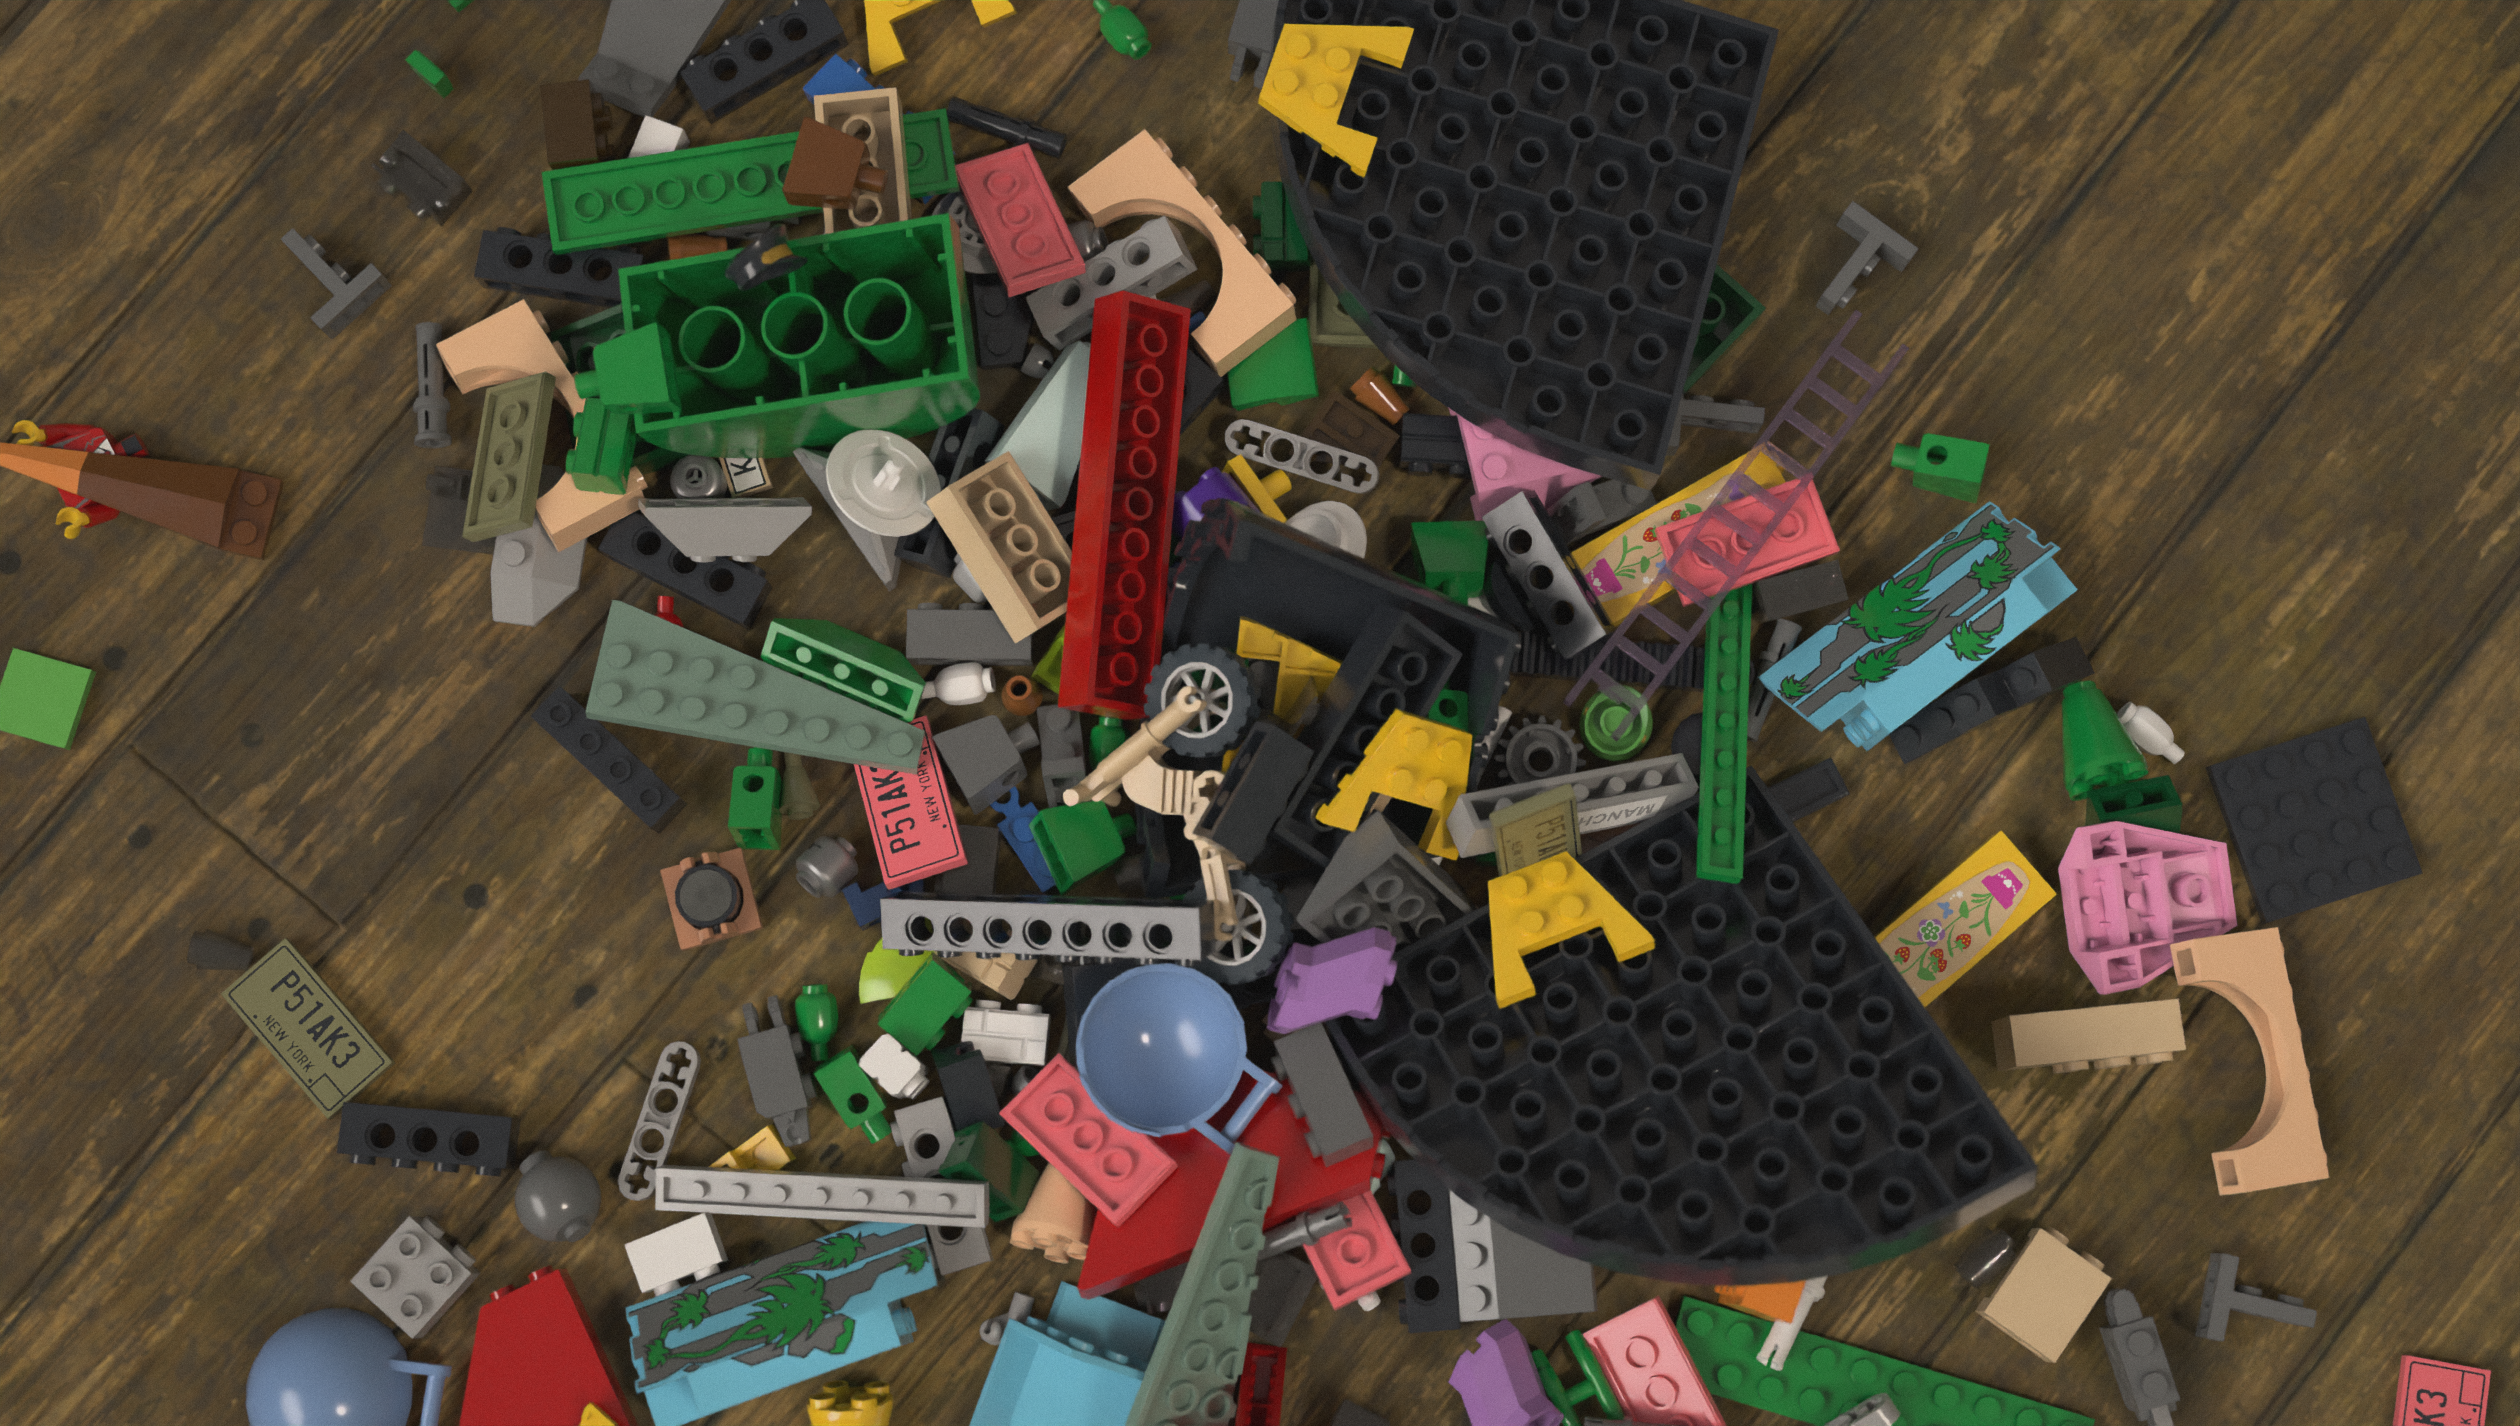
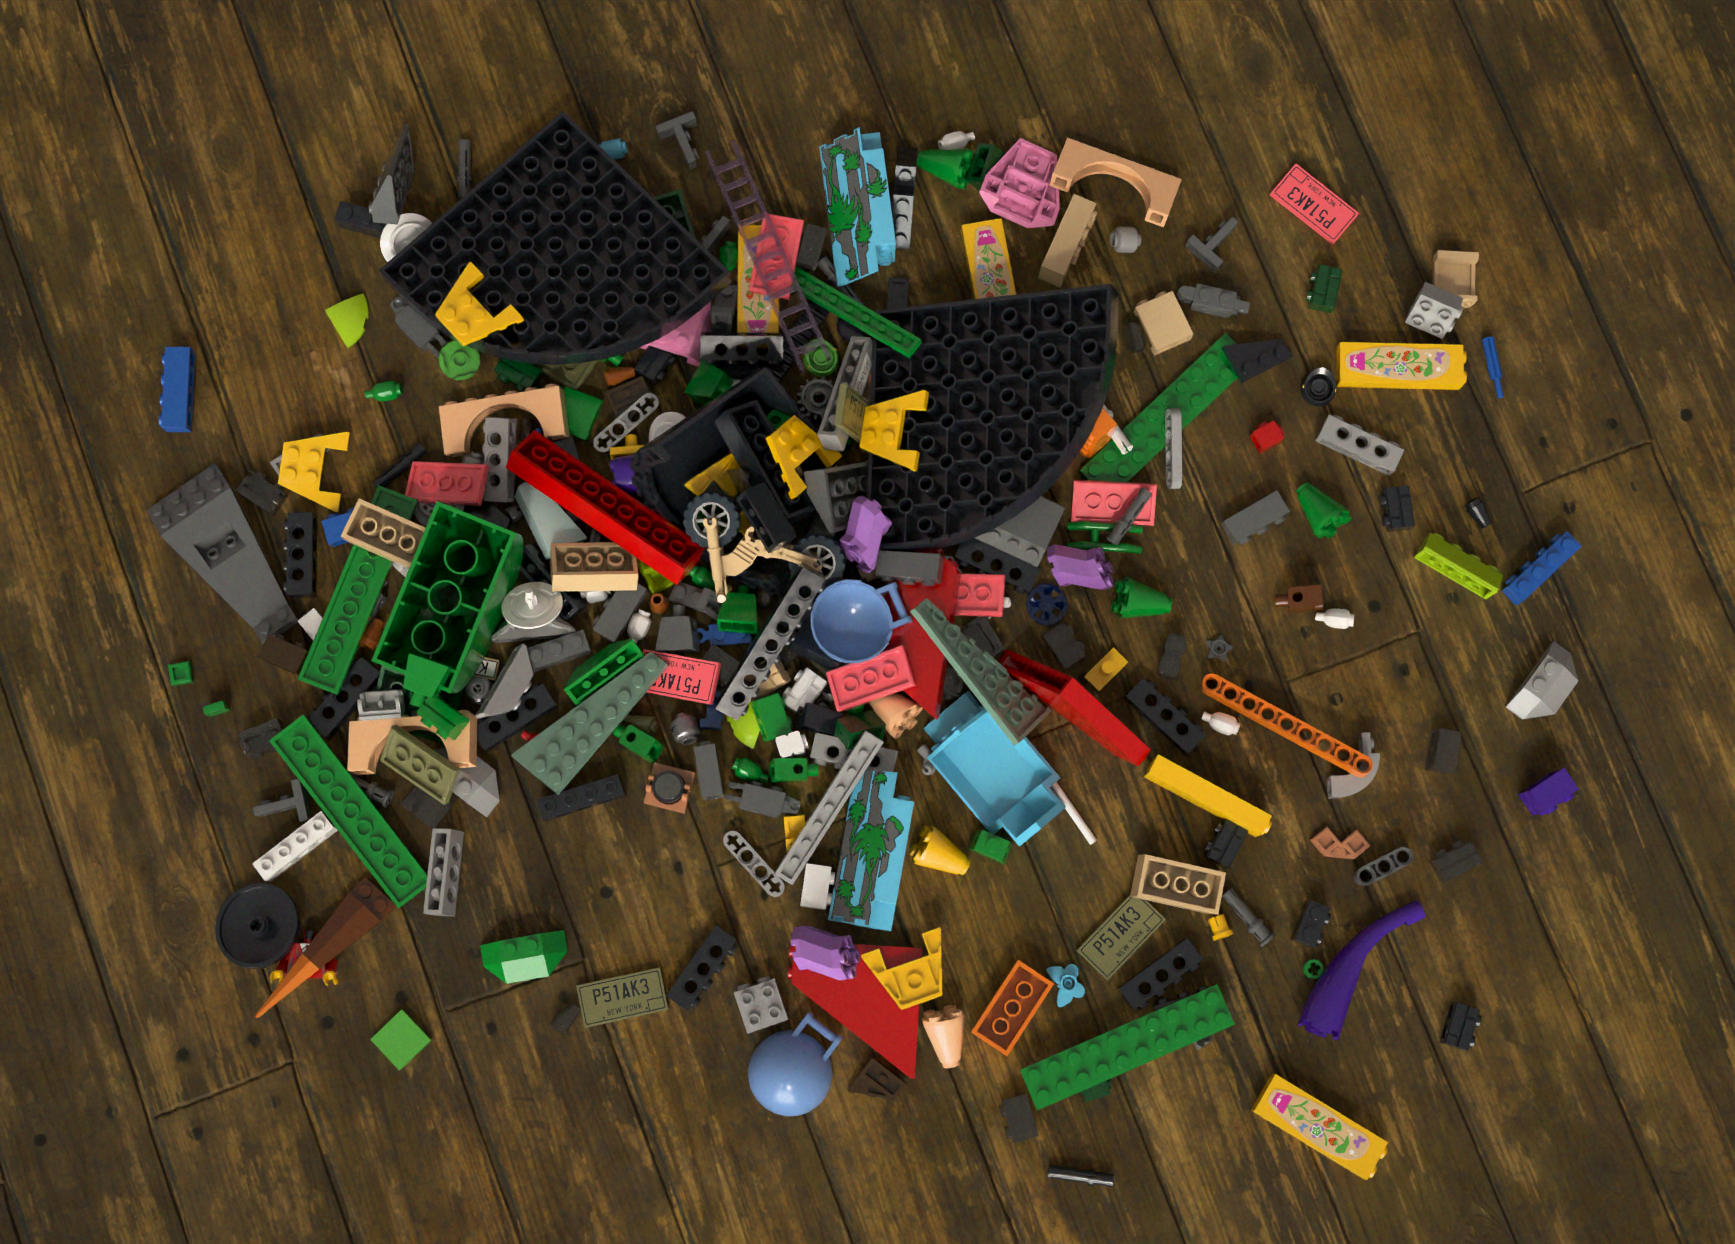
camera: 60 degrees left, 0 degrees up
dark grey brick [515,1150,601,1242] -> none
black piece [724,223,808,292] -> none
reddish brown torso [782,117,888,210] -> none
dark grey pin [1256,1201,1352,1262] -> none
green torso [1891,433,1990,504] -> none
black plate [2206,717,2423,924] -> none
none -> black dish [215,883,300,969]
none -> white brick [253,811,338,882]
none -> green plate [269,715,428,909]
none -> light grey hinge [357,689,406,721]
none -> light grey brick [423,828,464,917]
none -> bright green tile [438,340,480,380]
none -> green wedge [480,930,568,984]
none -> dark grey brick [527,630,593,673]
none -> medium azure brick [599,138,628,160]
none -> dark grey brick [694,741,725,801]
none -> green plant [719,241,738,273]
none -> medium lavender brick [791,926,860,980]
none -> clear blue piece [1026,584,1068,625]
none -> light grey head [1110,226,1141,253]

